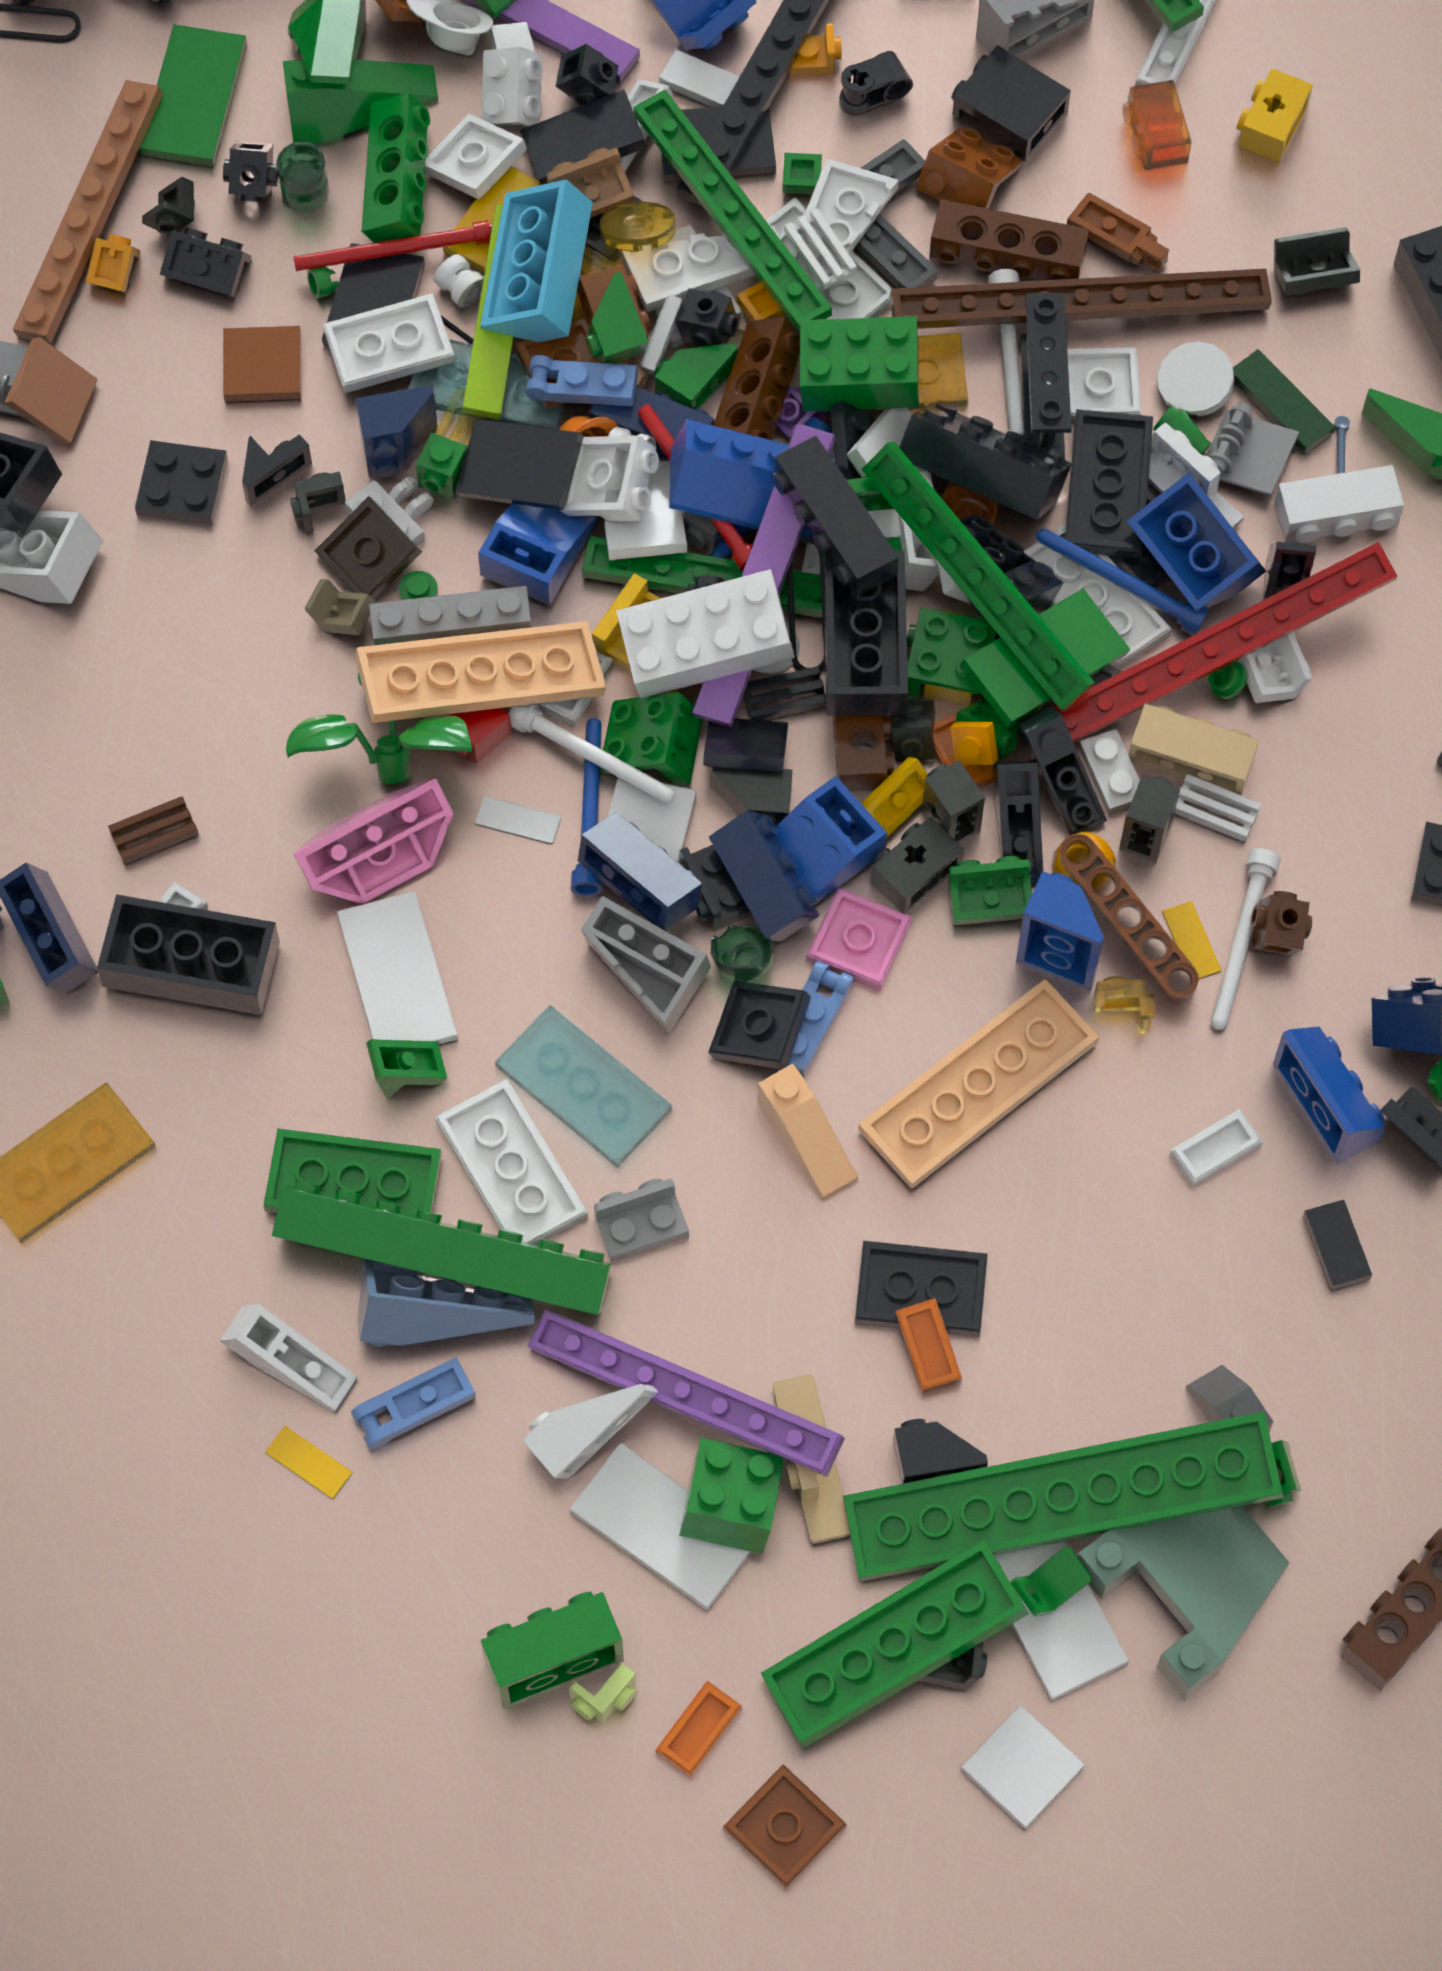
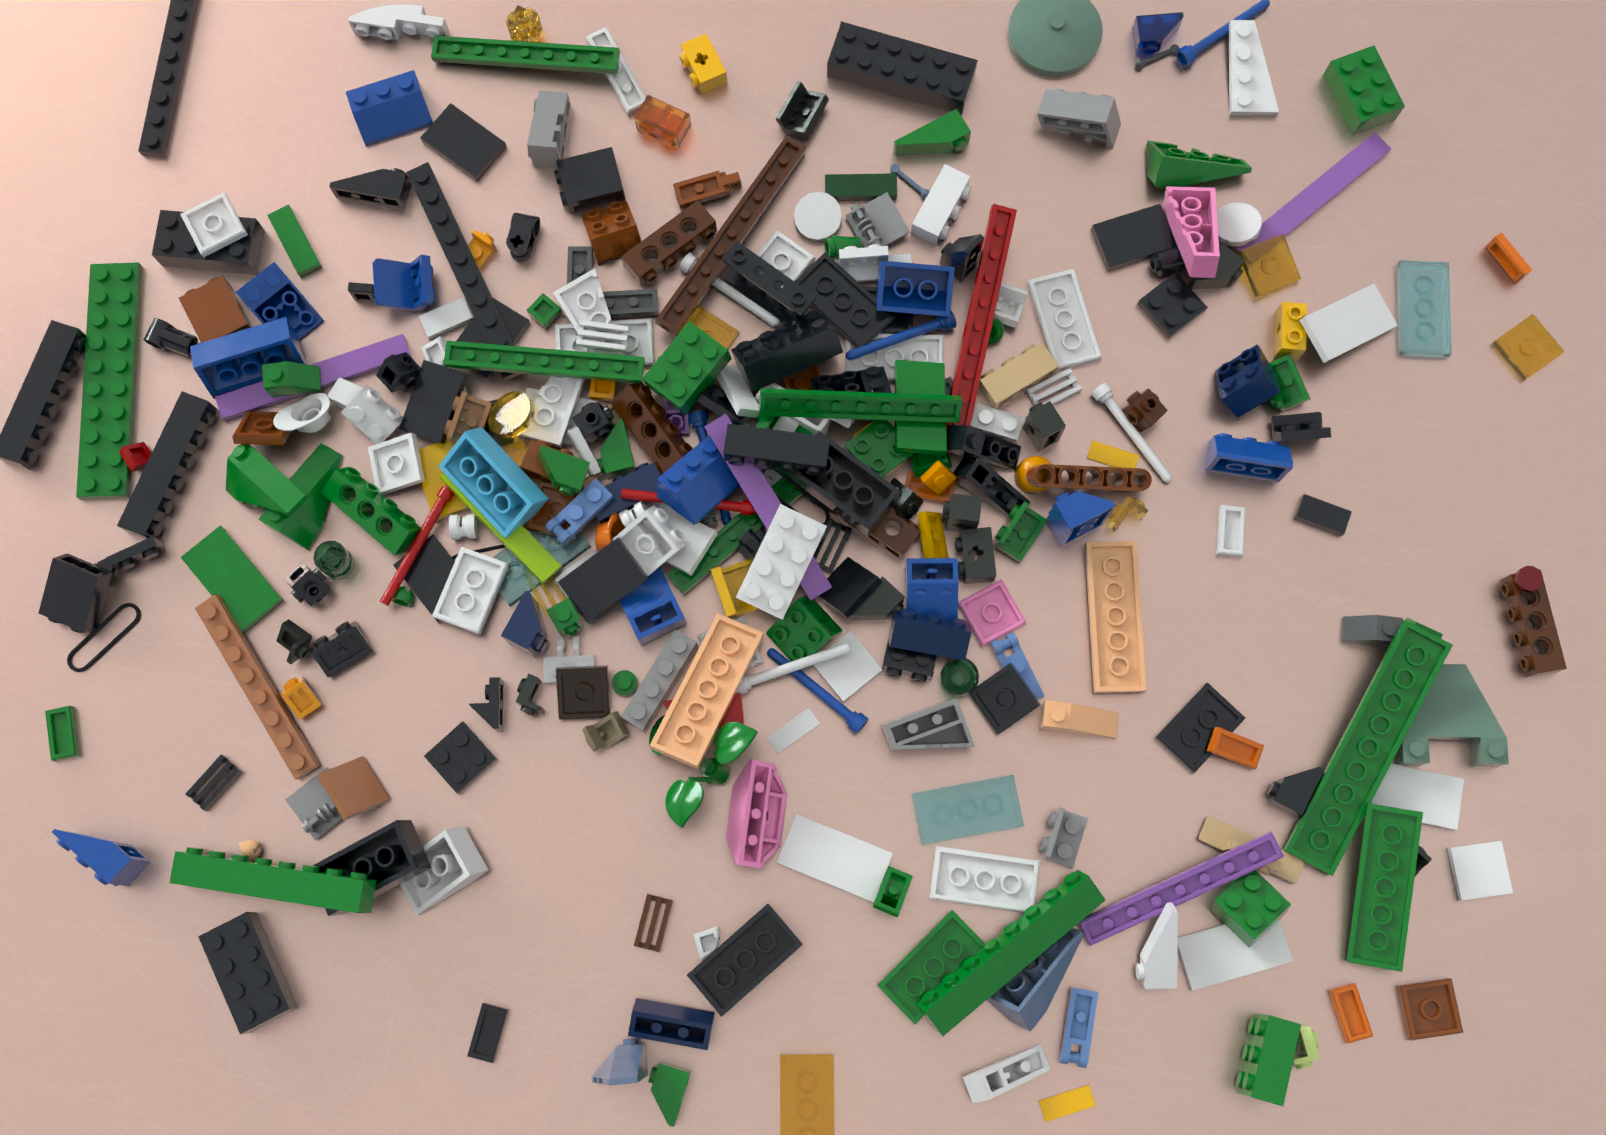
camera: 50 degrees left, 10 degrees up
dark orange tile [223,326,302,402] -> none
brick [577,812,702,931] -> none
green bracket [1010,1546,1093,1617] -> none
none -> white tile [1027,269,1102,371]

